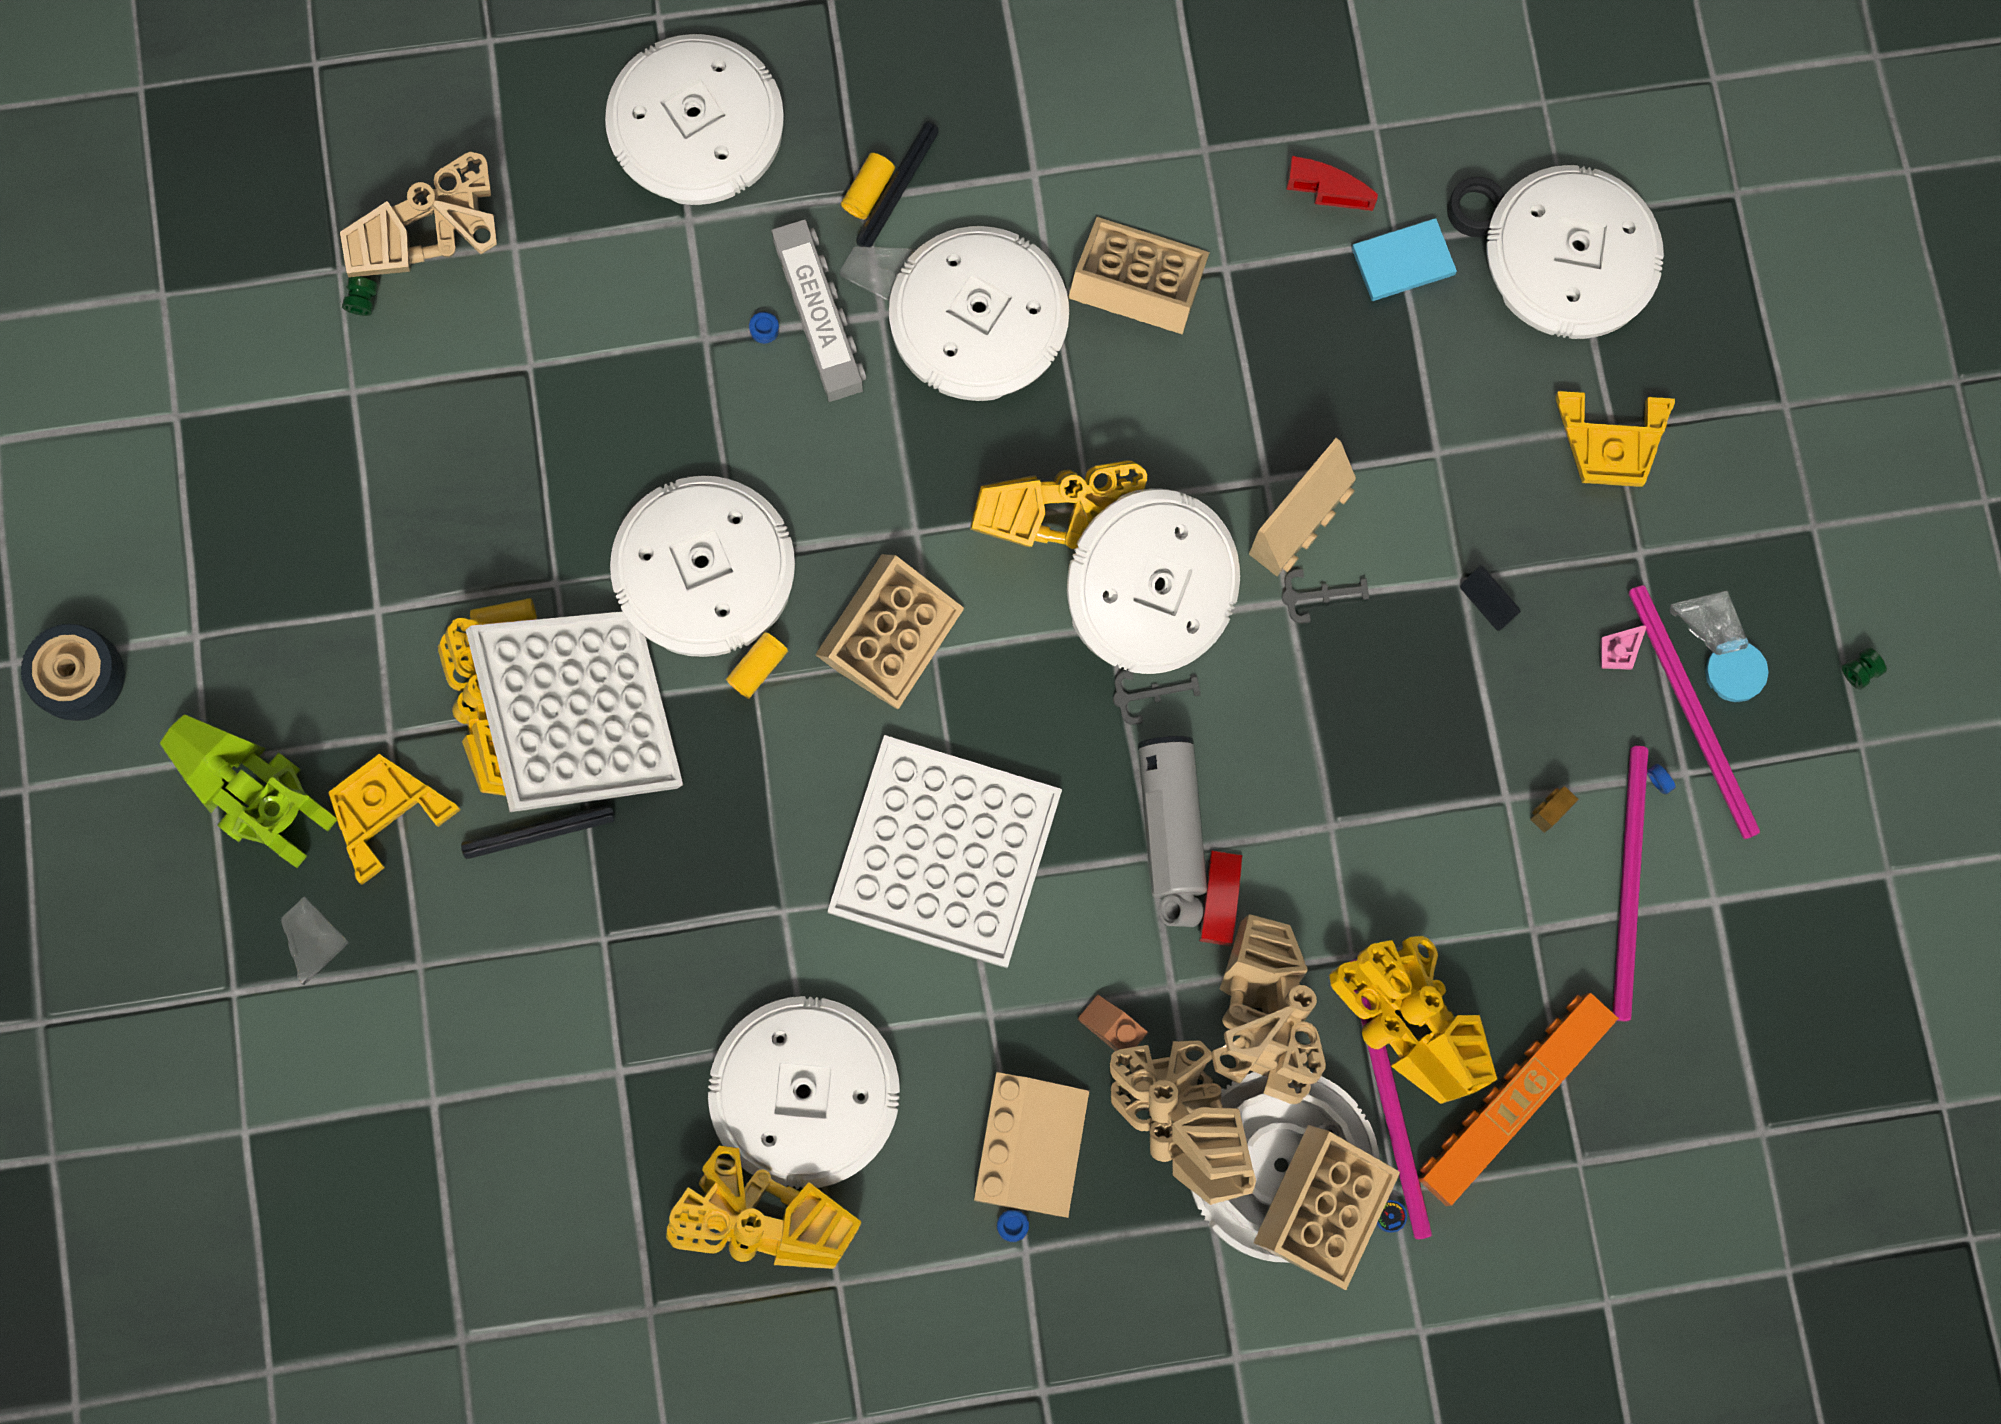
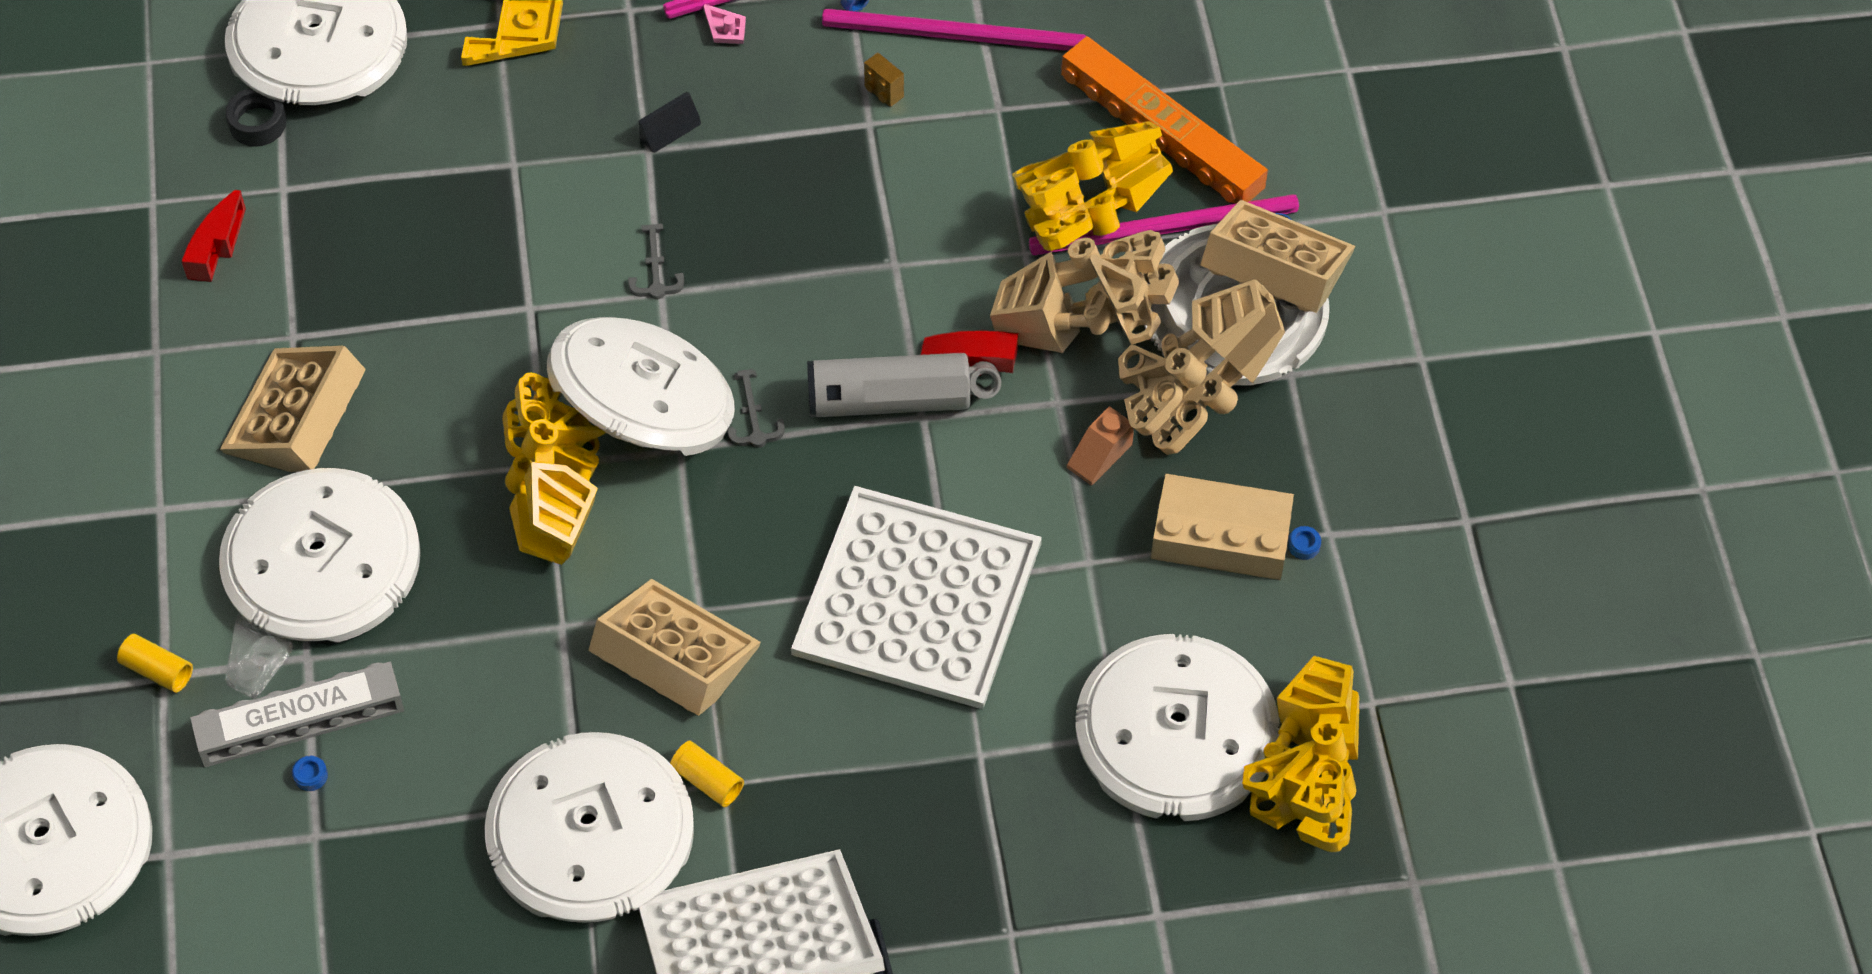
camera: 85 degrees left, 20 degrees down
black axle [856,122,939,250] -> none
tan slope [1249,438,1356,576] -> none
medium azure tile [1352,218,1457,301] -> none

